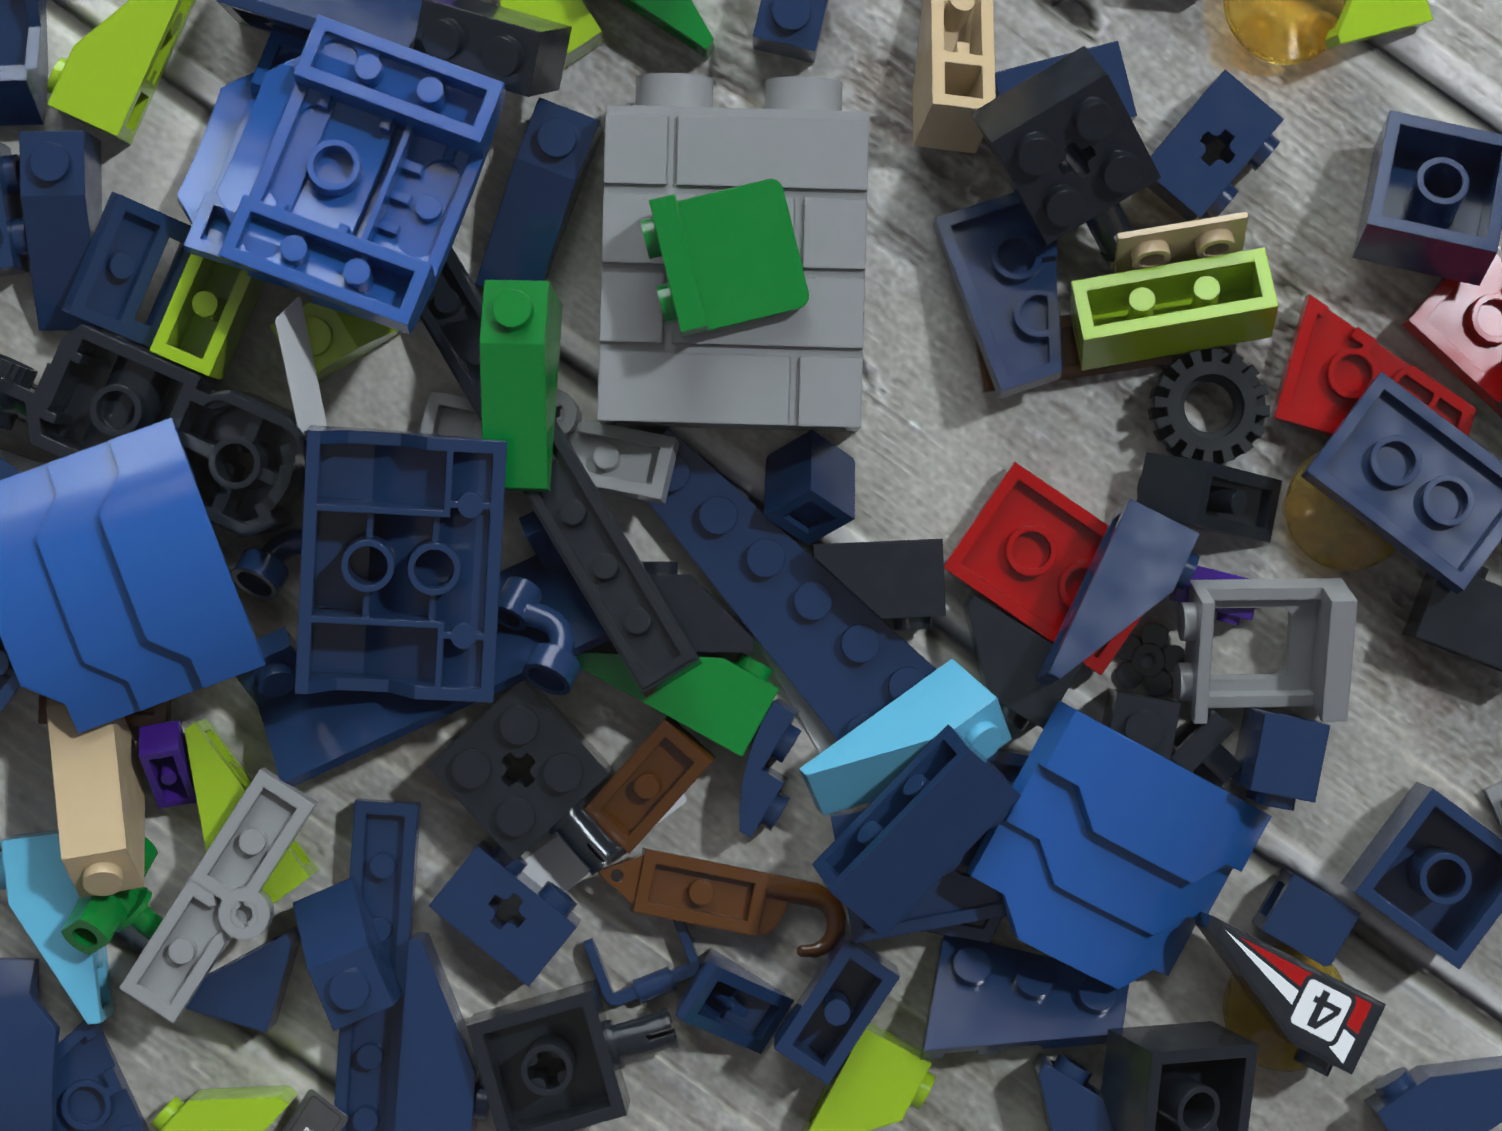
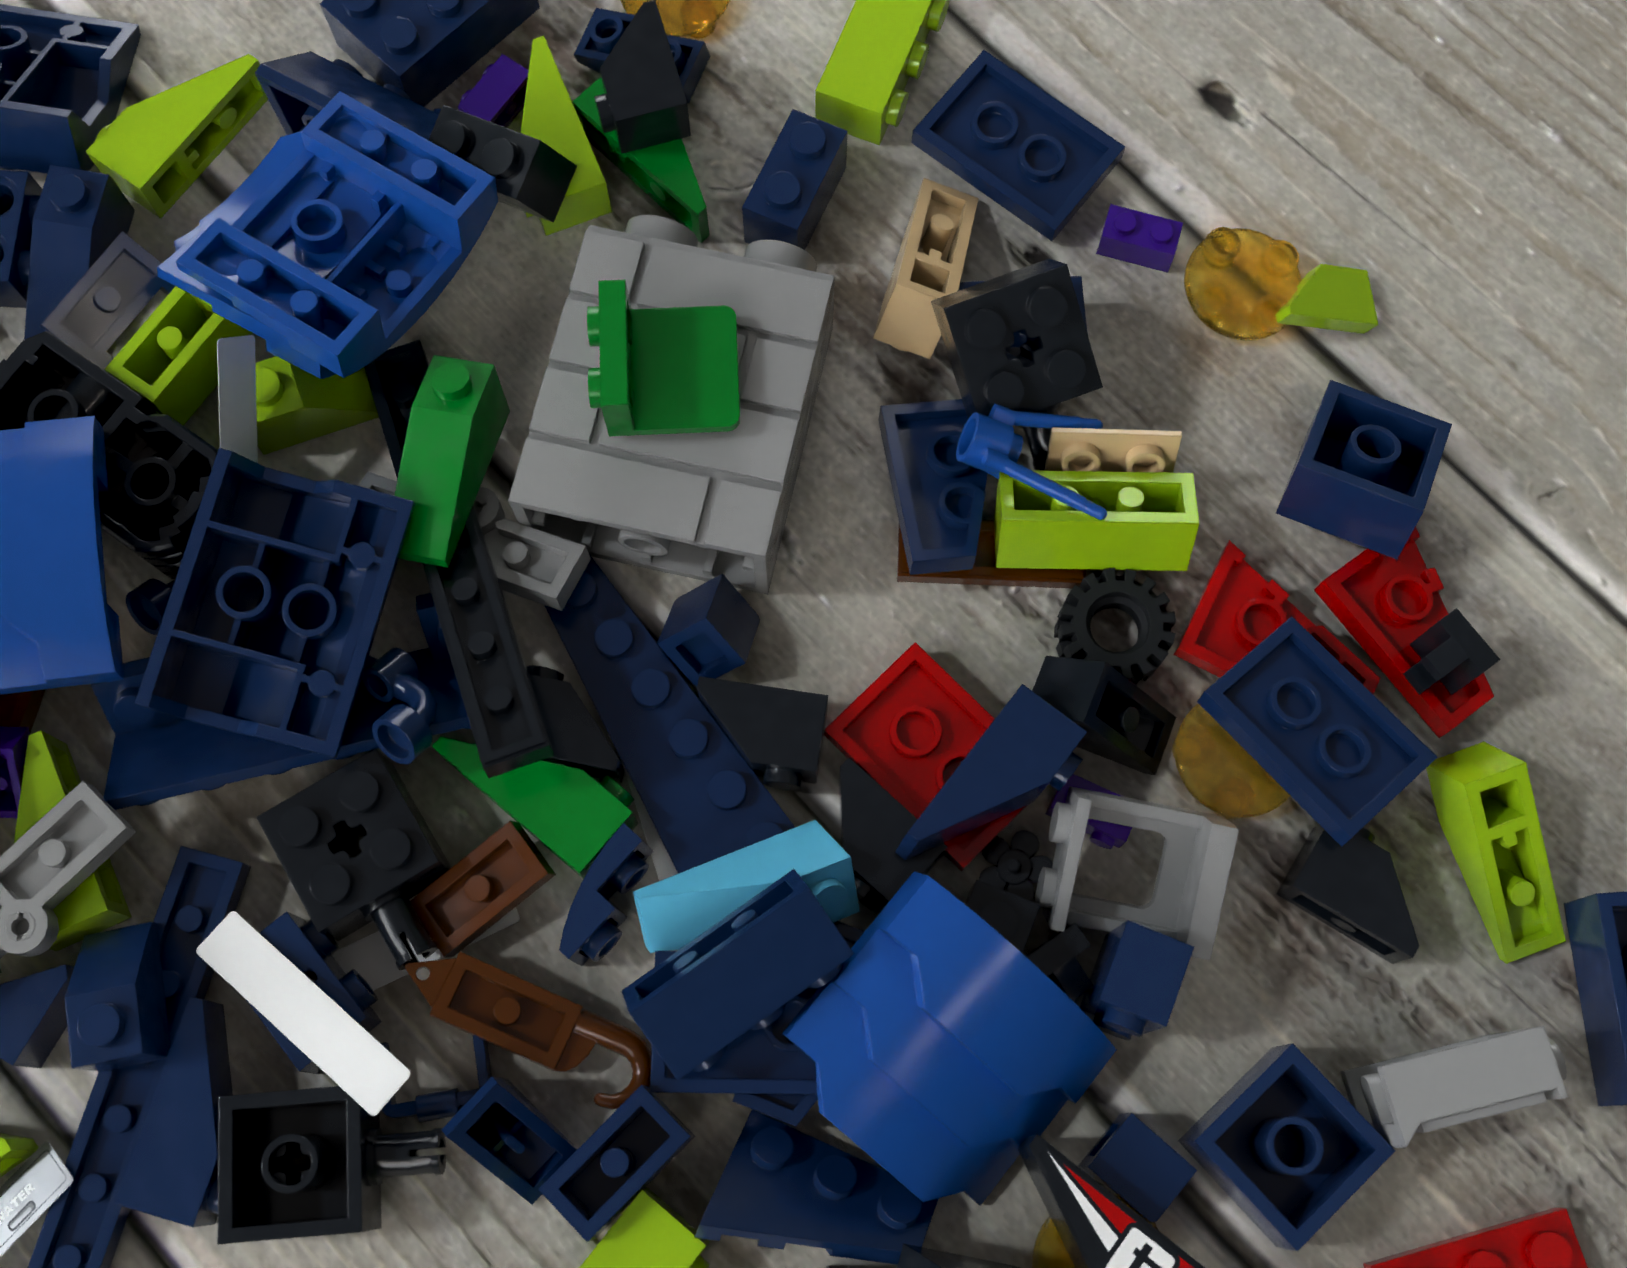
camera: 15 degrees right, 15 degrees down
dark blue slope [475,97,603,288] -> none
dark blue brick [1147,69,1284,221] -> none
none -> white sticker [196,911,411,1116]
none -> blue plant [956,404,1107,520]

